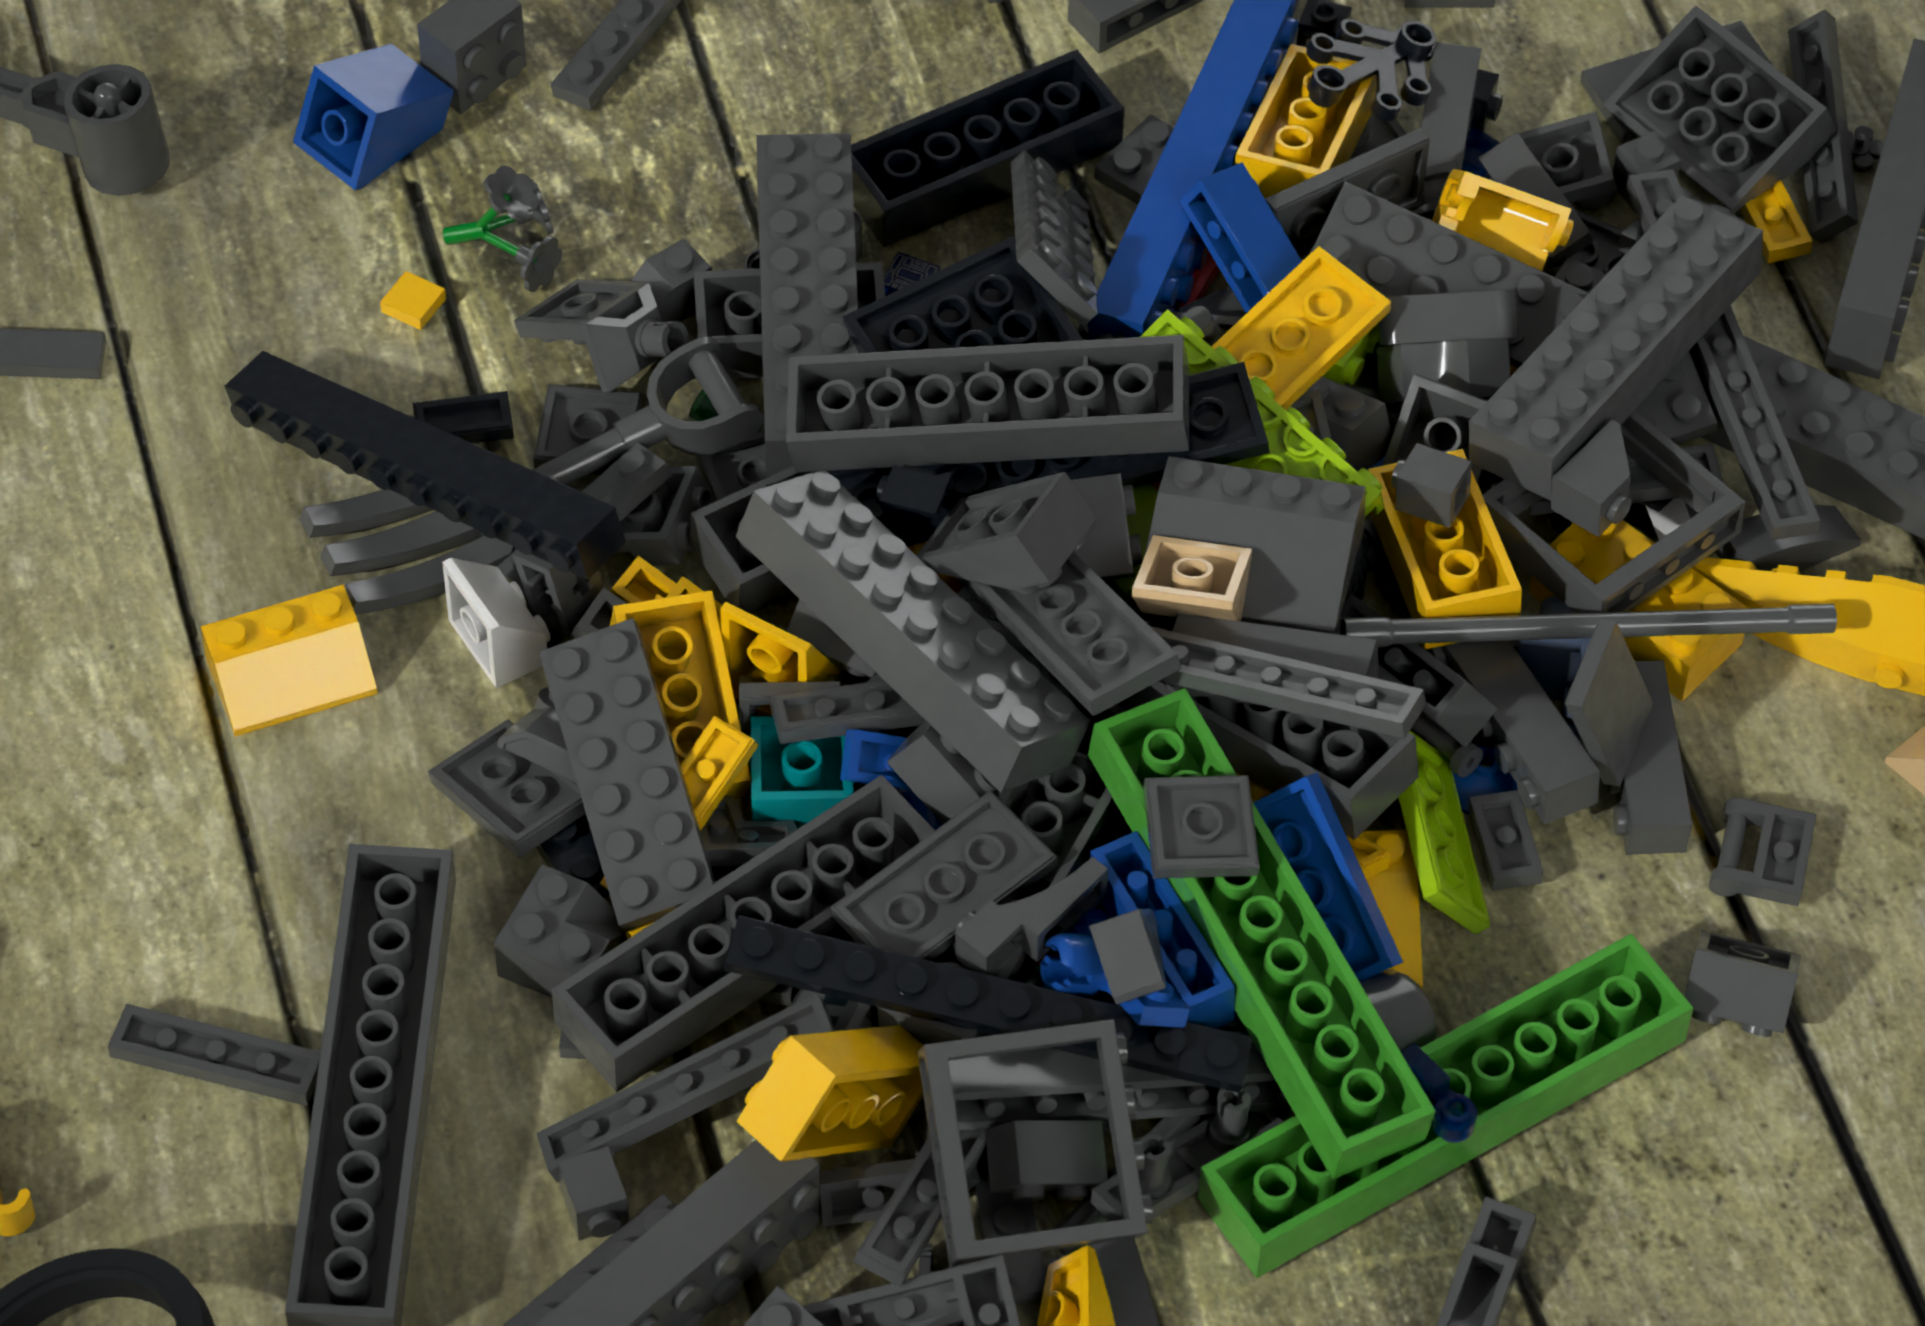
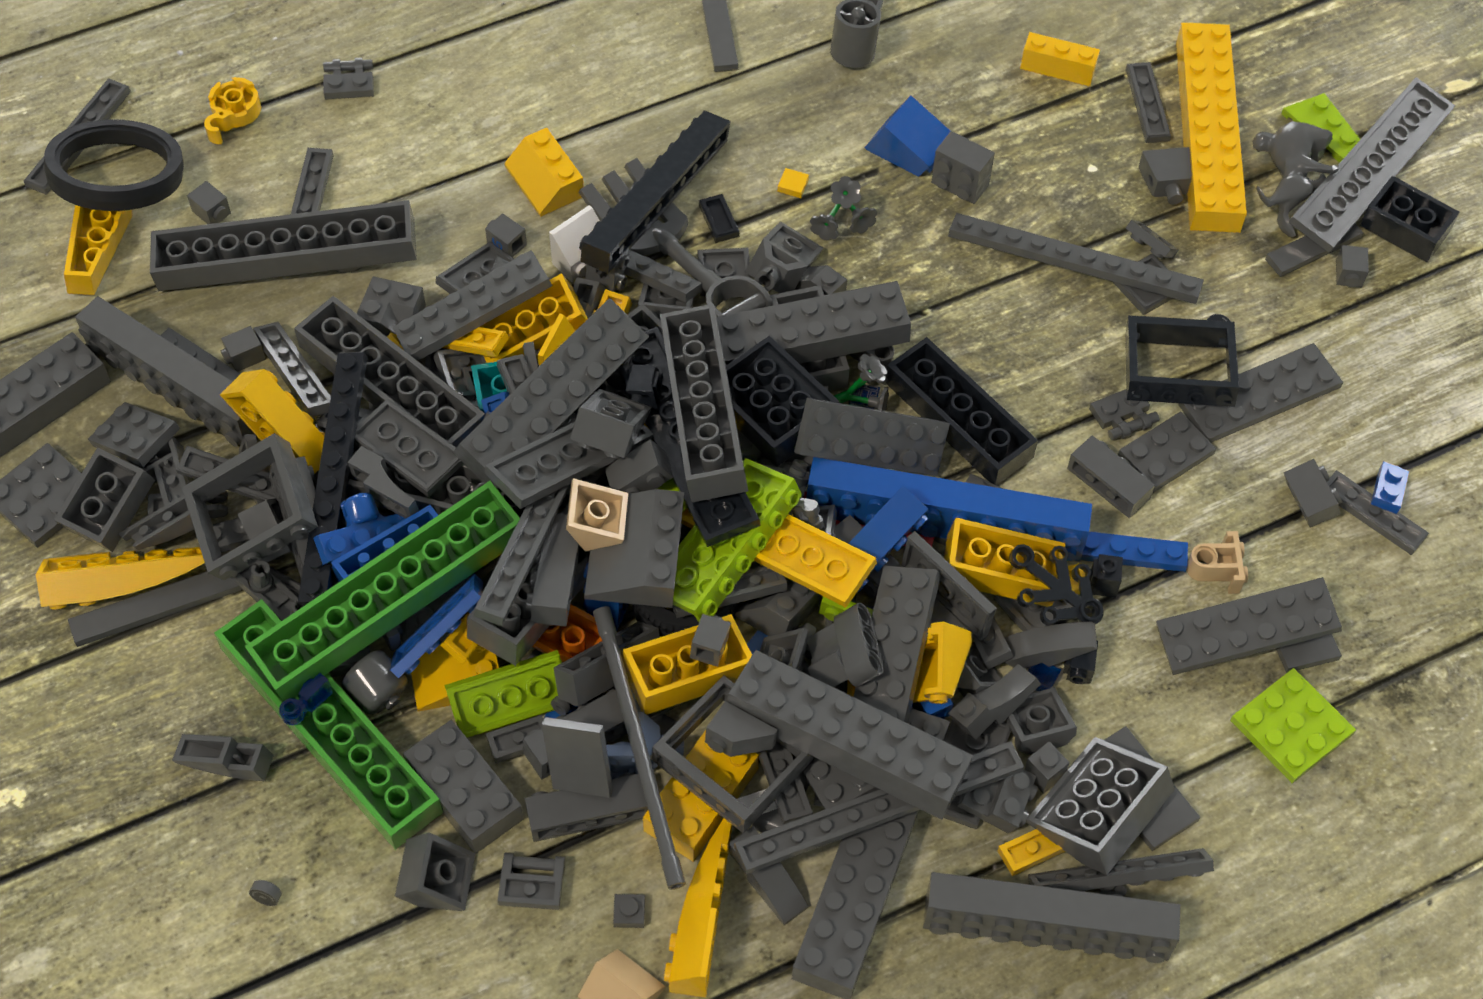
camera: 80 degrees right, 5 degrees up
dark grey slope [1089,909,1166,1005] -> none
dark grey tile [1143,775,1260,879] -> none
none -> dark grey brick [187,181,231,224]
none -> dark grey tile [249,880,282,906]
none -> dark grey brick [403,719,524,853]
none -> dark grey brick [485,213,527,258]
none -> dark grey plate [613,894,645,928]
none -> dark grey plant [834,354,889,411]

